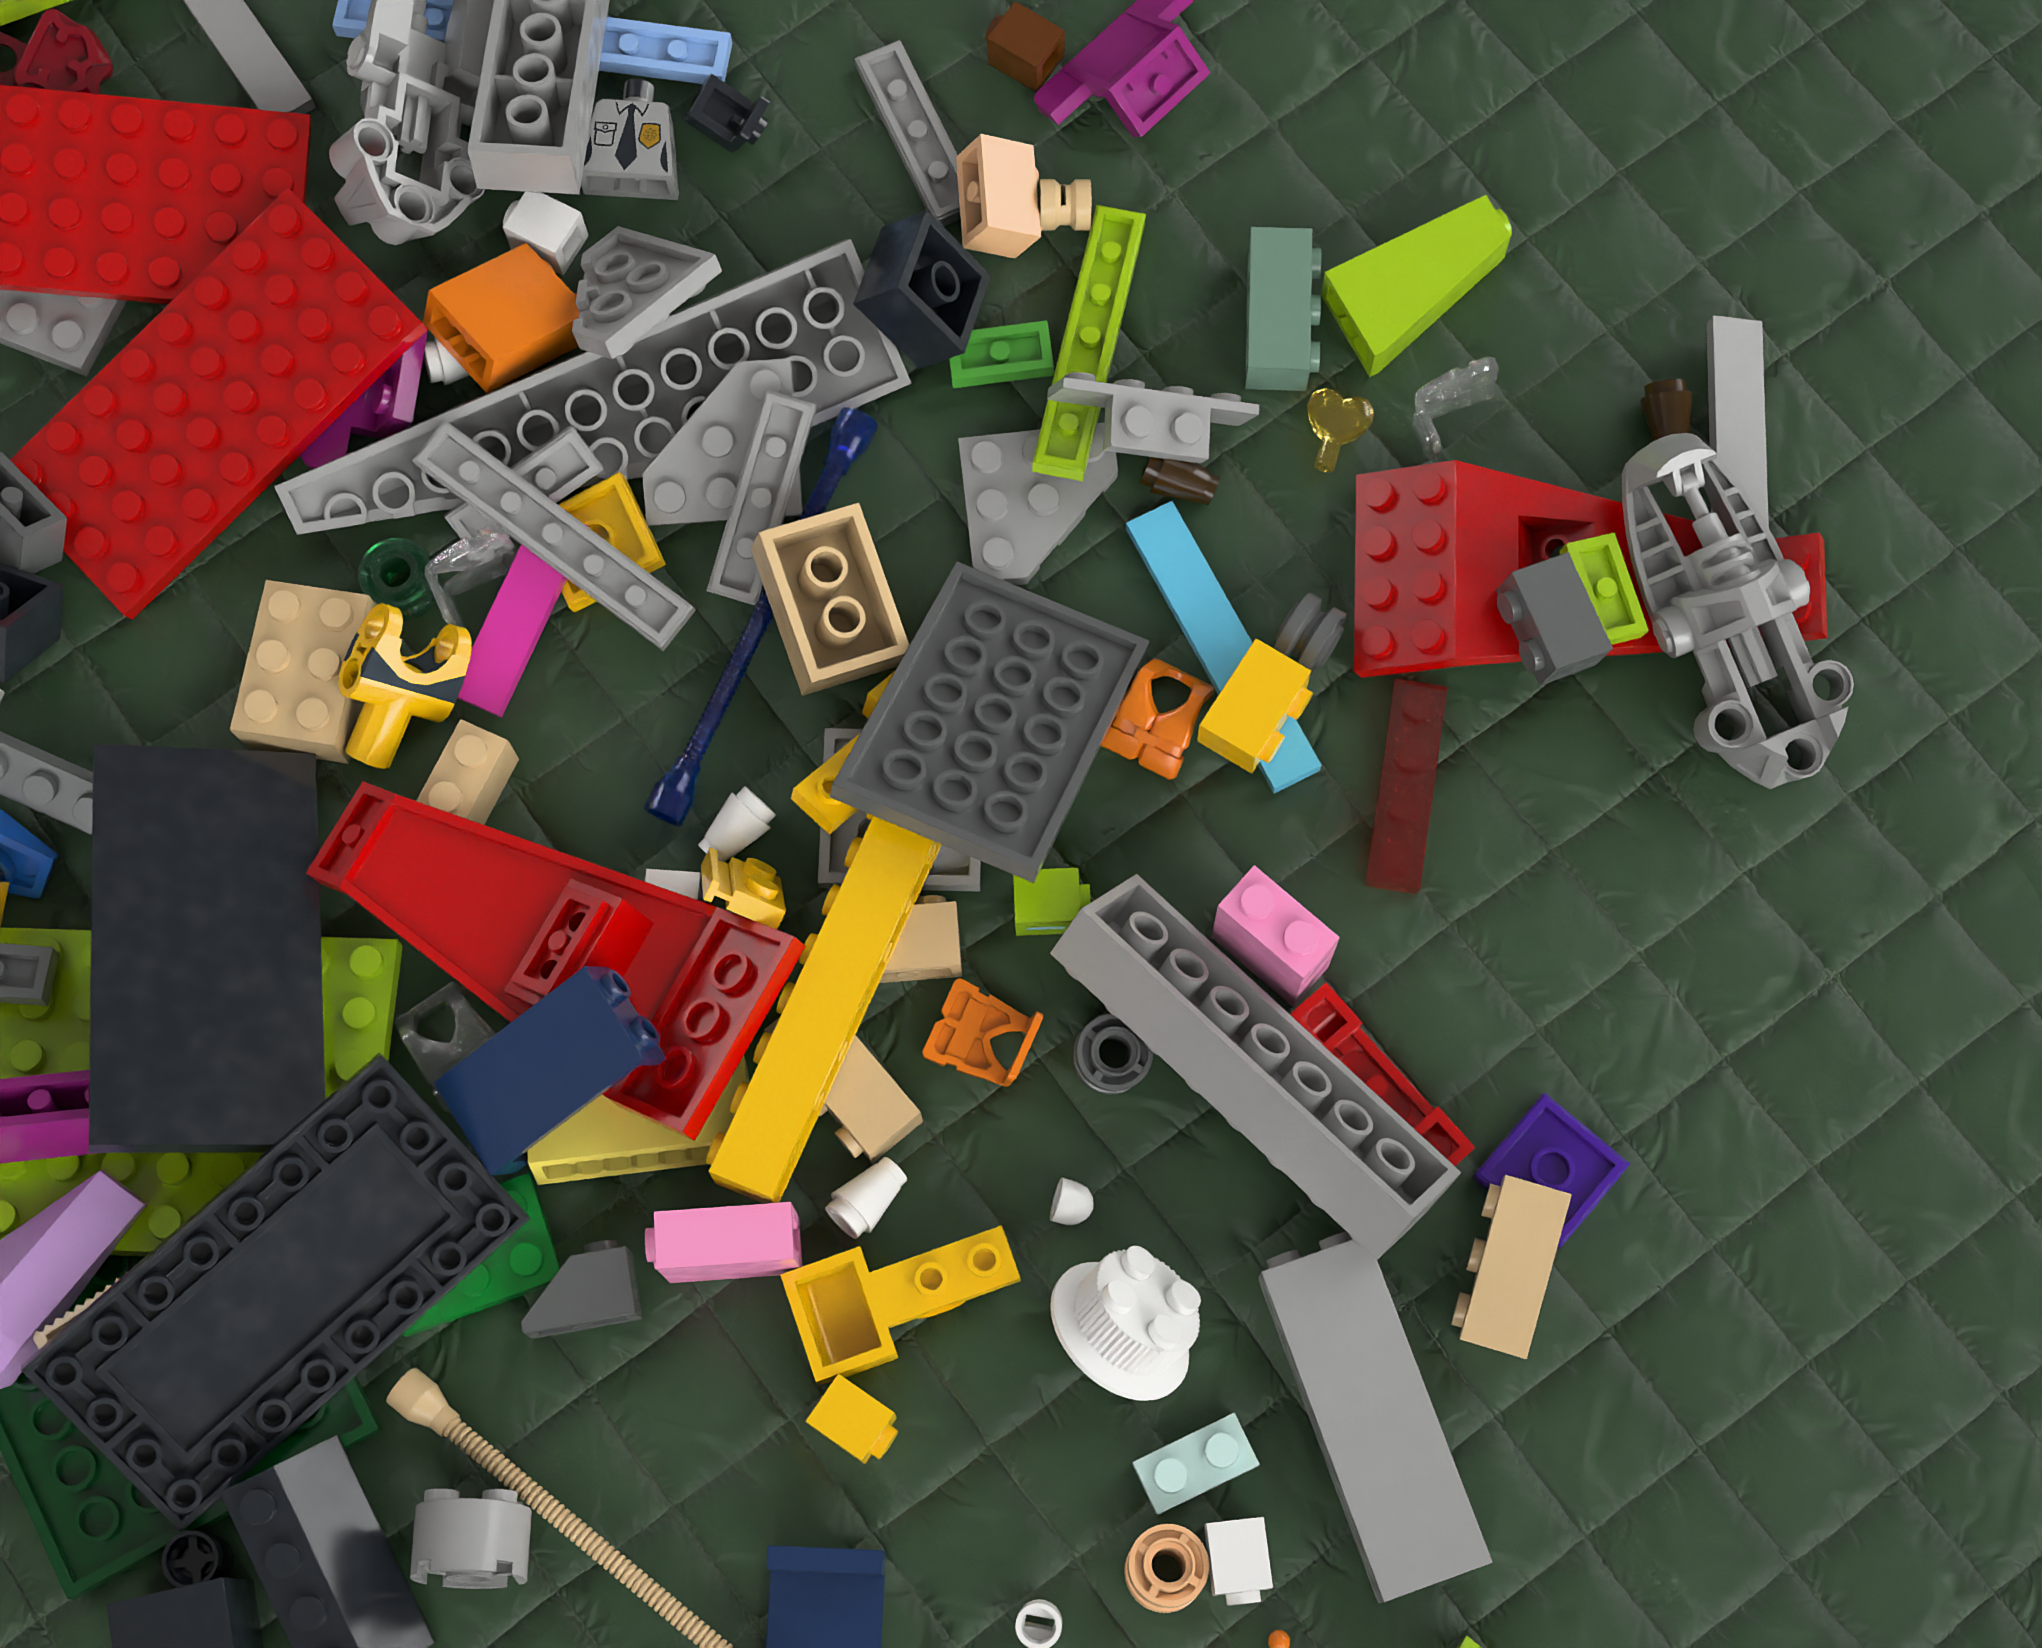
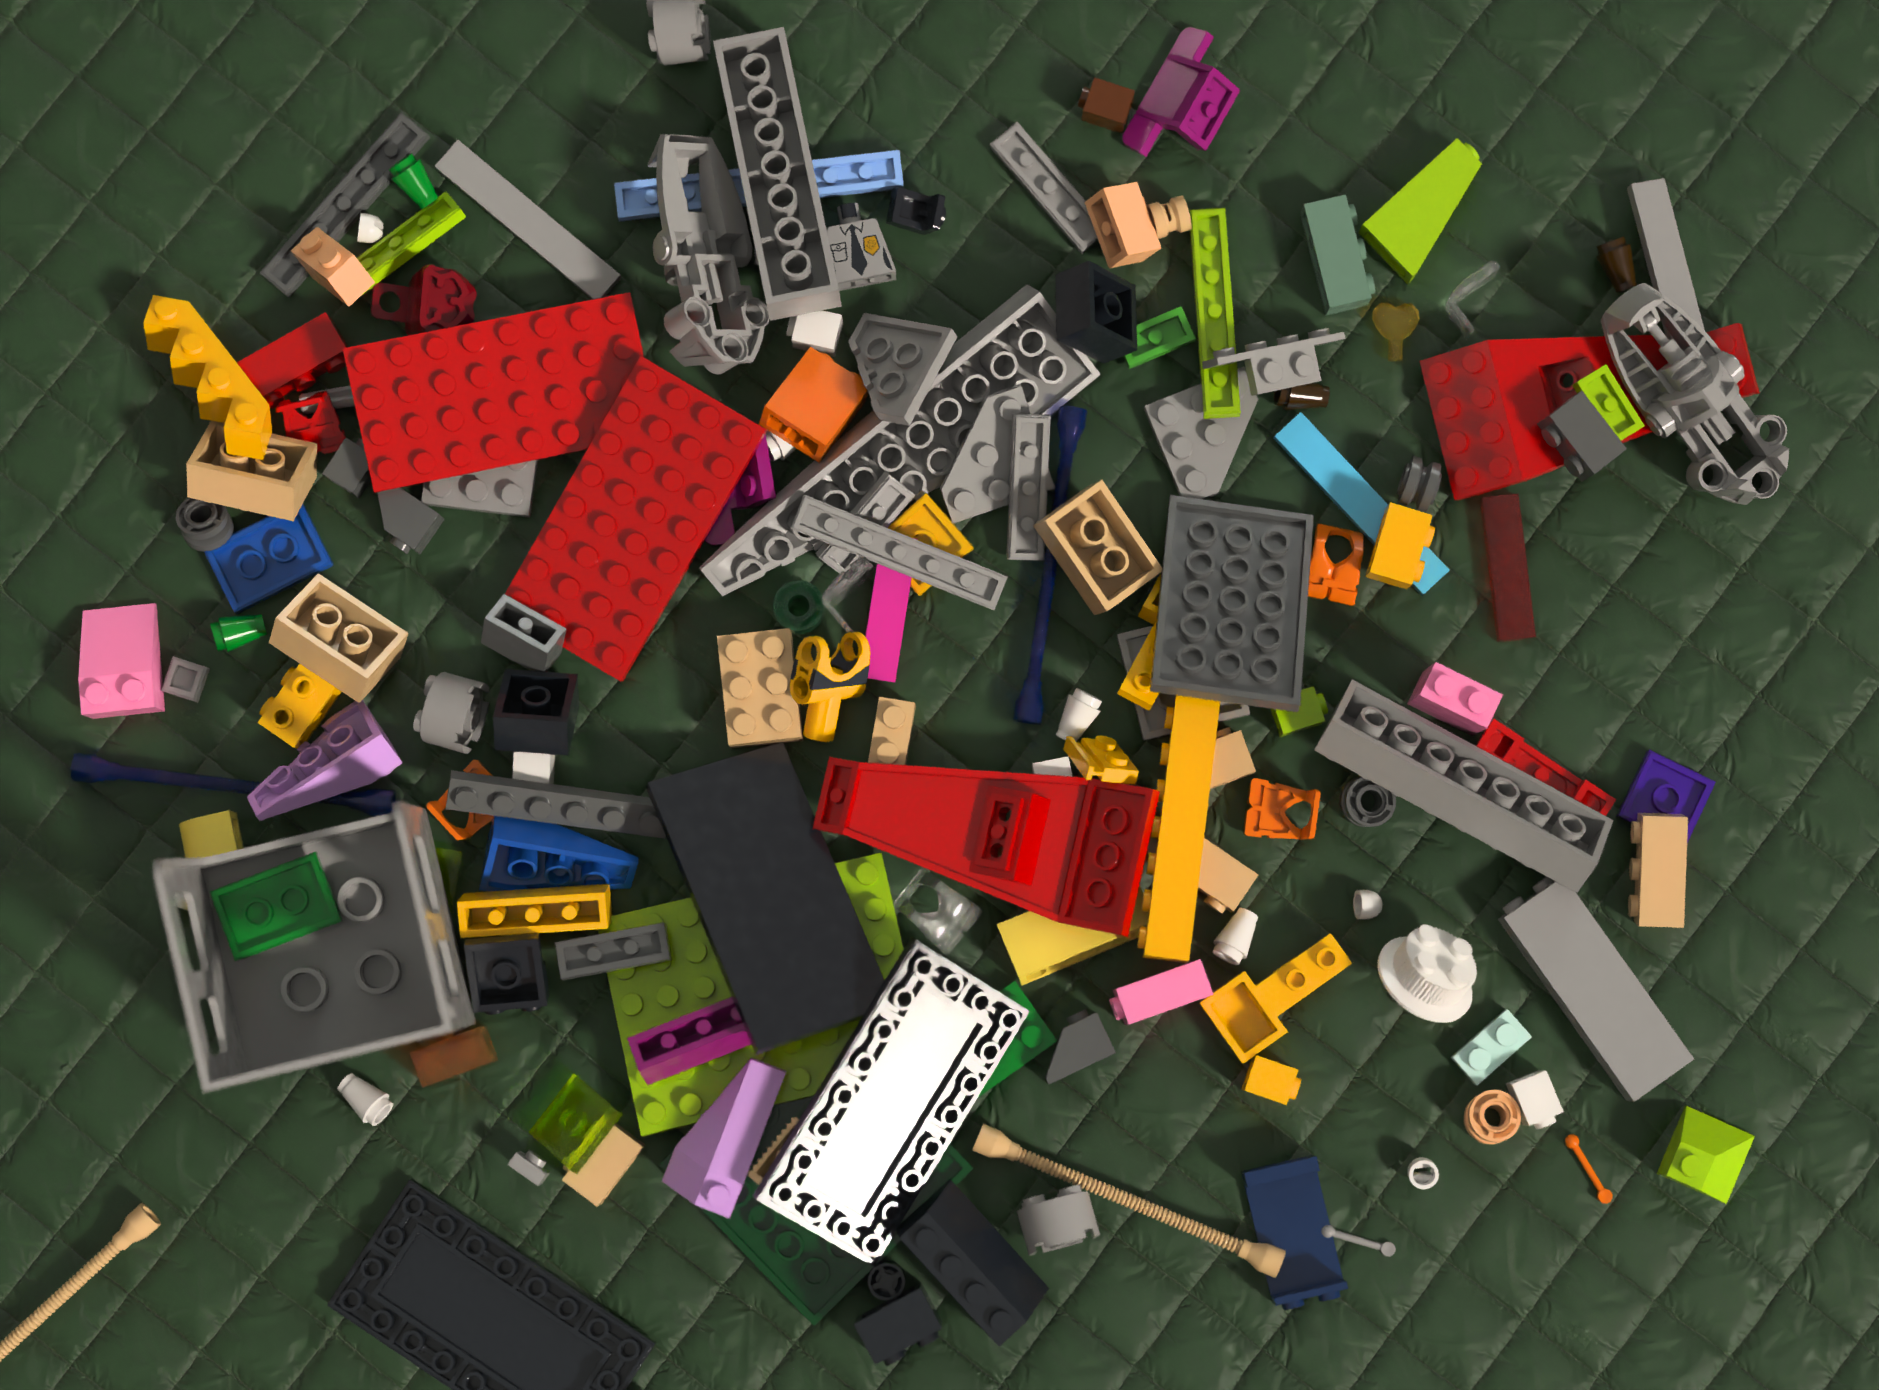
camera: 15 degrees left, 10 degrees up
dark blue panel [433,966,667,1175] -> none

